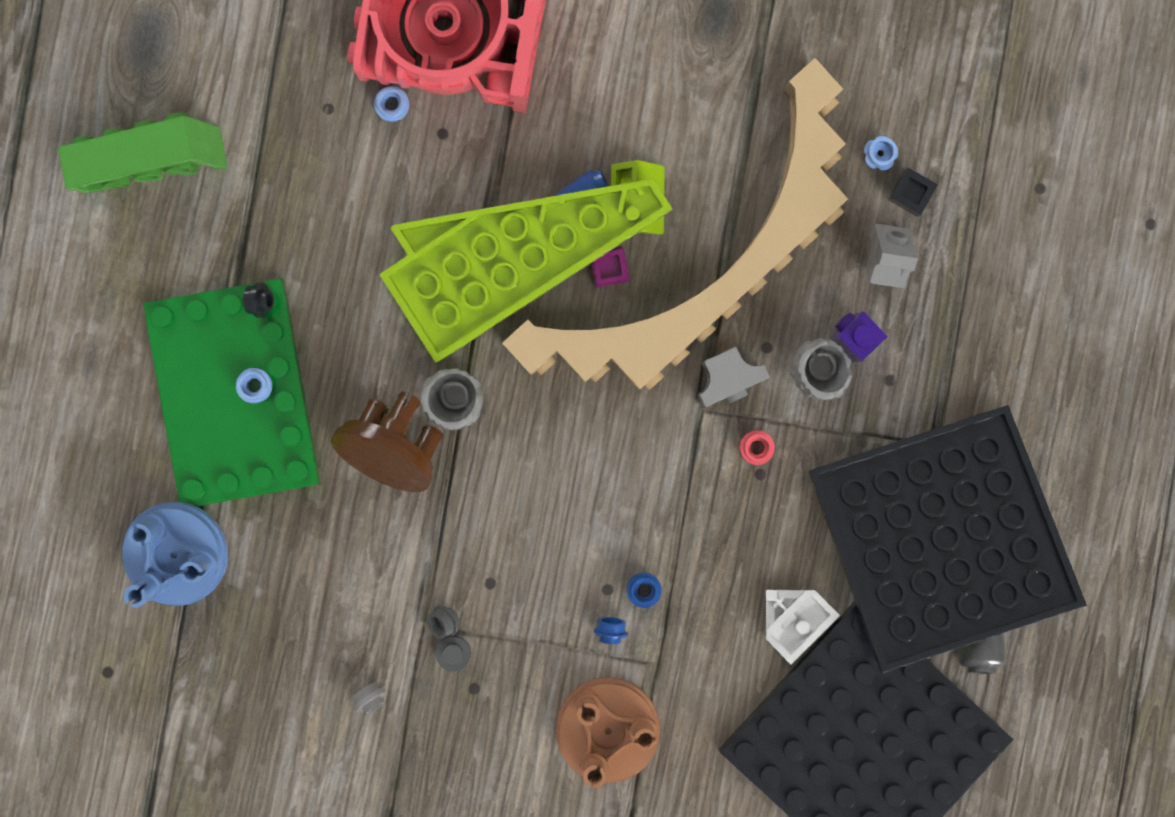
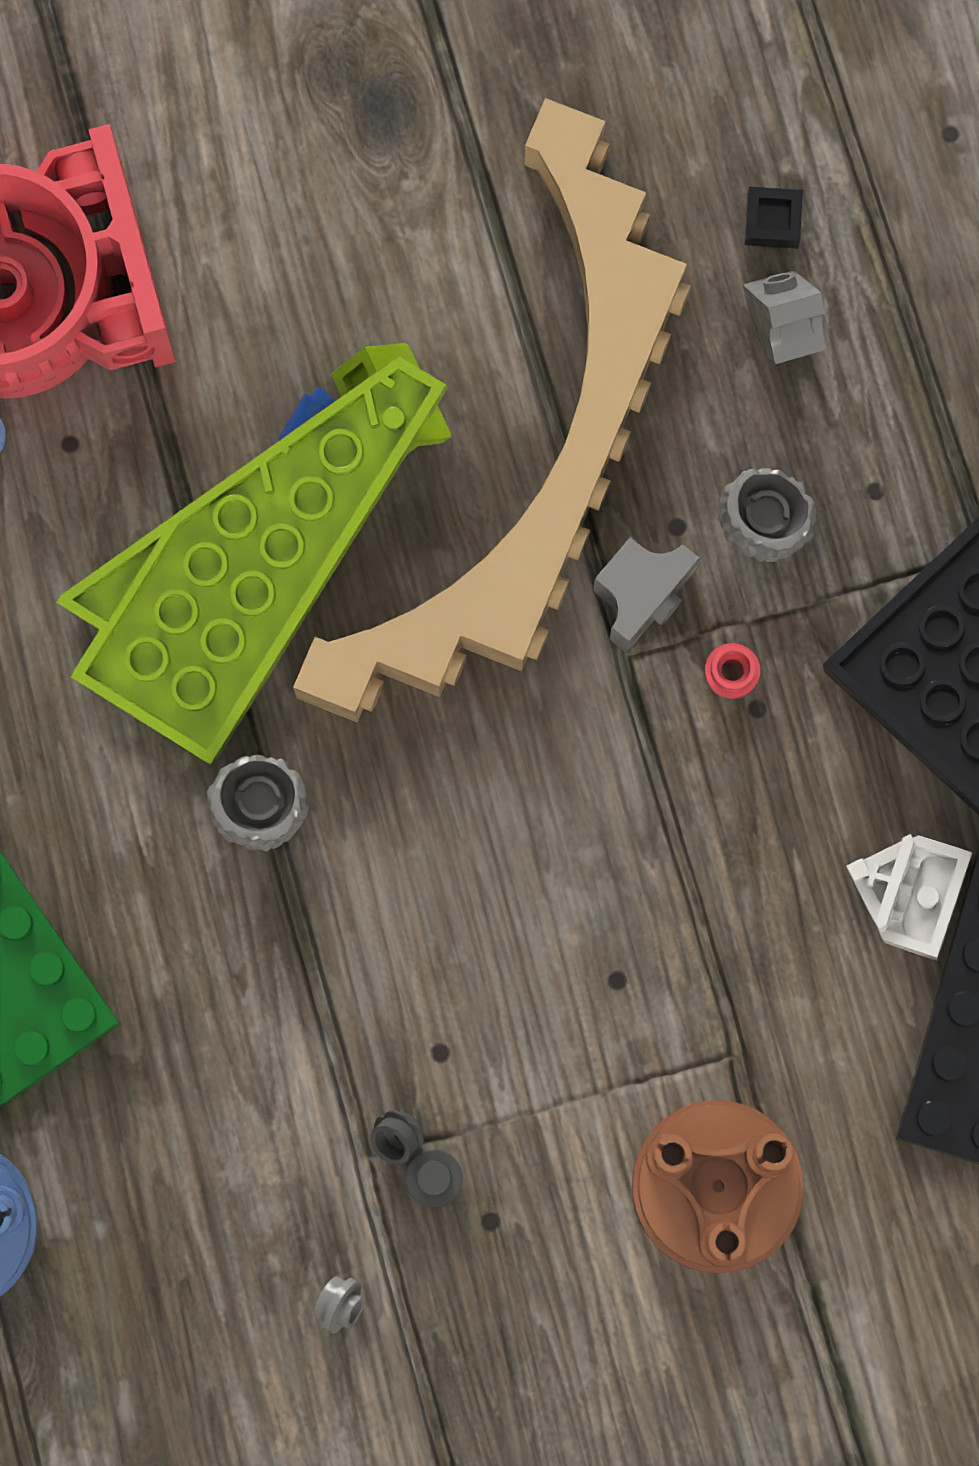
camera: 30 degrees left, 10 degrees down
reddish brown piece [331,391,443,492] -> none
magenta tile [591,247,630,288] -> none
blue plate [594,617,628,644] -> none
blue plate [627,573,662,608] -> none
dark purple brick [830,311,888,363] -> none
light blue plate [864,136,898,170] -> none

